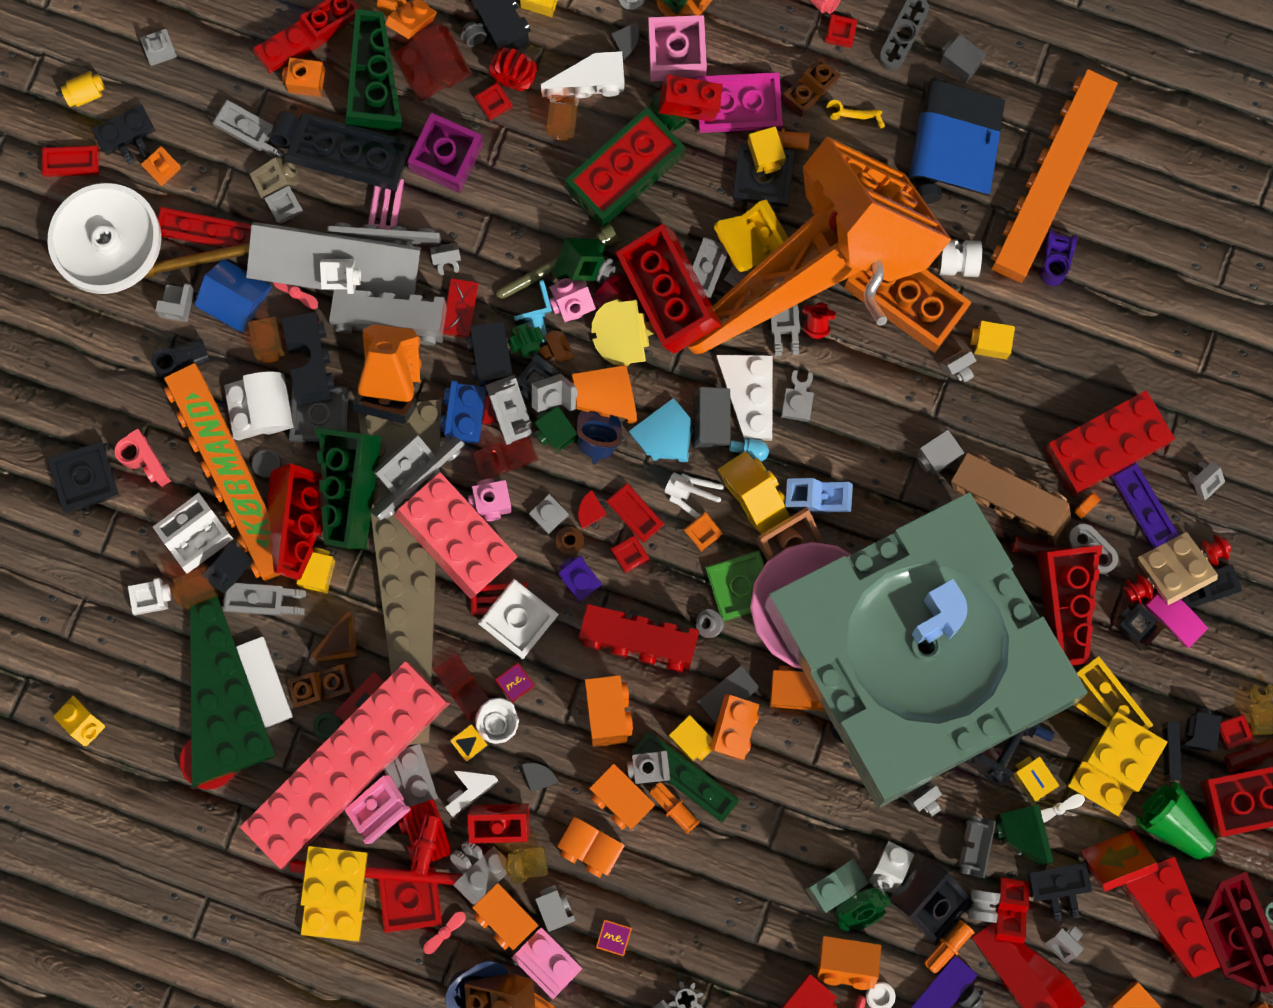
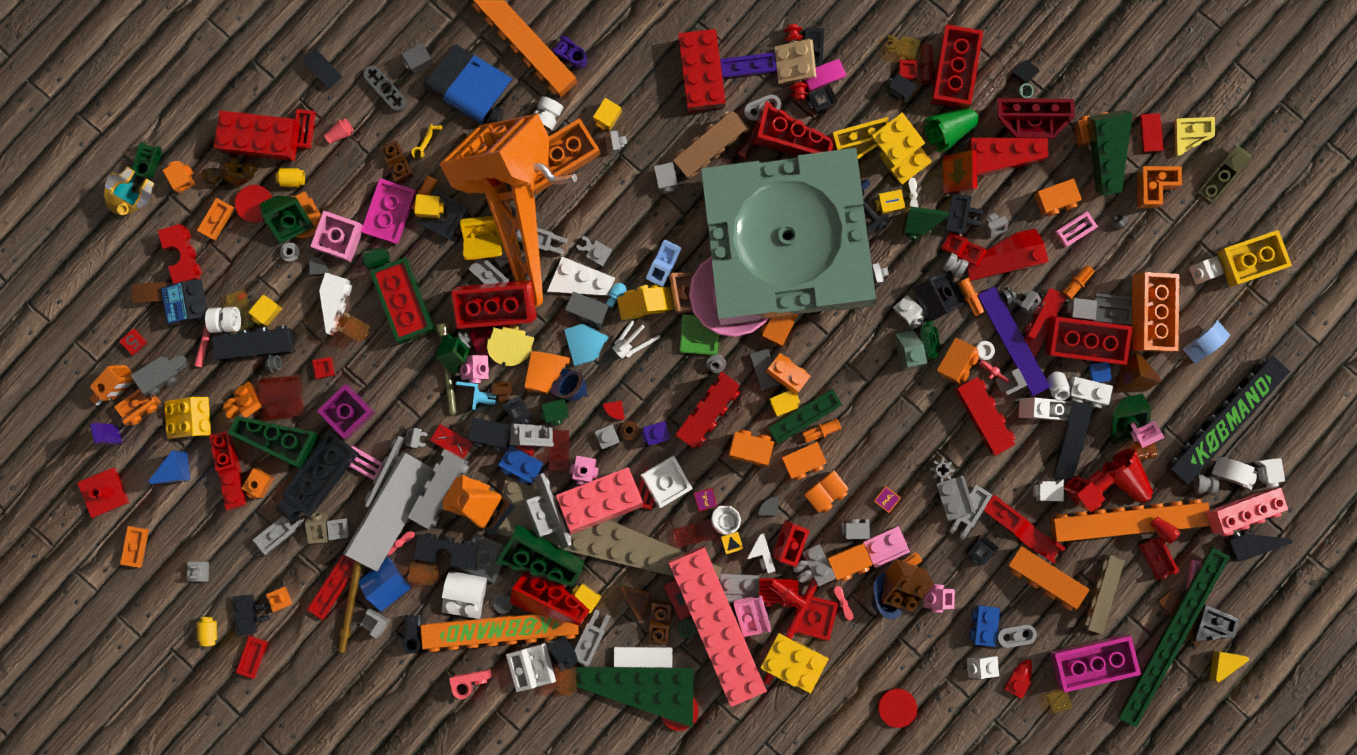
camera: 65 degrees left, 5 degrees up
white dish [47,183,161,294] -> none
black plate [48,442,120,514] -> none
white bracket [128,578,171,616] -> none
white bracket [320,259,361,294] -> none
red gear [489,47,537,91] -> none
clear yellow bracket [506,846,548,884] -> none
dark green gear [507,322,544,357] -> none
light grey bracket [532,374,578,412] -> none
red tile [606,483,665,543] -> none
red tile [611,535,650,574] -> none
light grey brick [627,751,670,784] -> none
red brick [658,75,722,122] -> none
orange tile [683,511,723,551] -> none
red brick [803,302,836,339] -> none
red tile [825,14,858,48] -> none
light blue brick [912,579,967,644] -> none
dark grey hinge [957,815,996,878] -> none
orange tile [1074,492,1101,519] -> none
black tile [1162,722,1182,781] -> none
light grey tile [1187,461,1225,500] -> none

